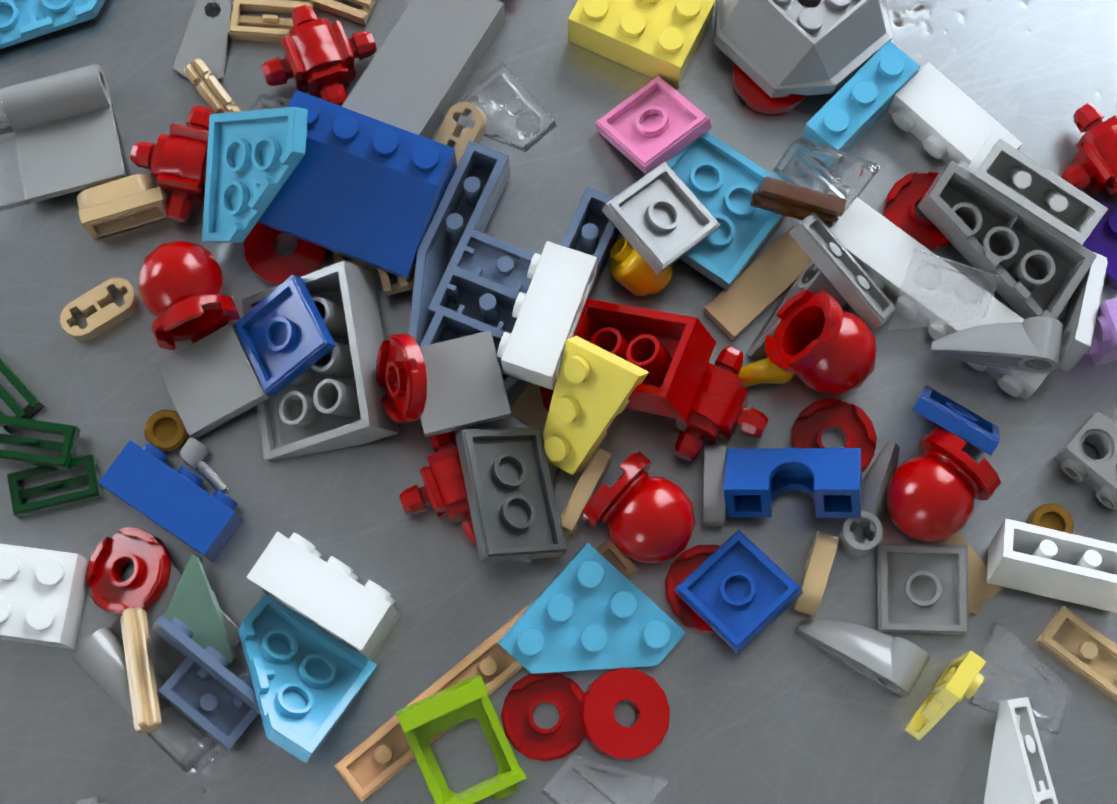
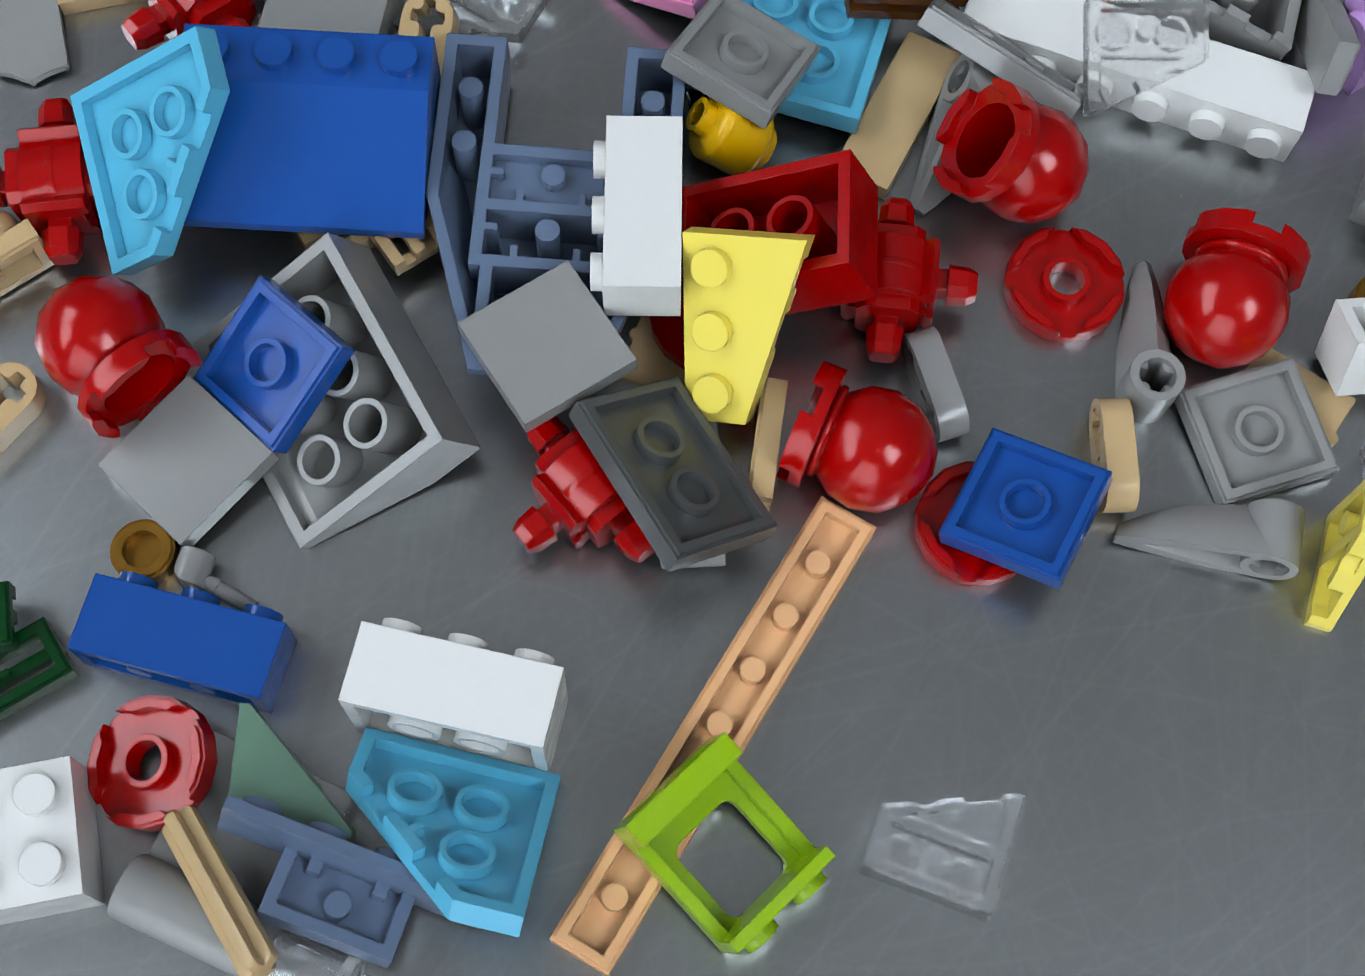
camera: 25 degrees left, 5 degrees down
tan axle [184,59,241,114] -> none
red tile [243,223,328,287] -> none
red tile [376,334,427,423] -> none
medium azure plate [497,543,686,674] -> none
red tile [501,672,585,762] -> none
red tile [580,668,670,760] -> none
blue arch [723,447,862,518] -> none
yellow arm [738,358,795,388] -> none
blue tile [912,385,1000,456] -> none
light grey piece [930,316,1063,373] -> none

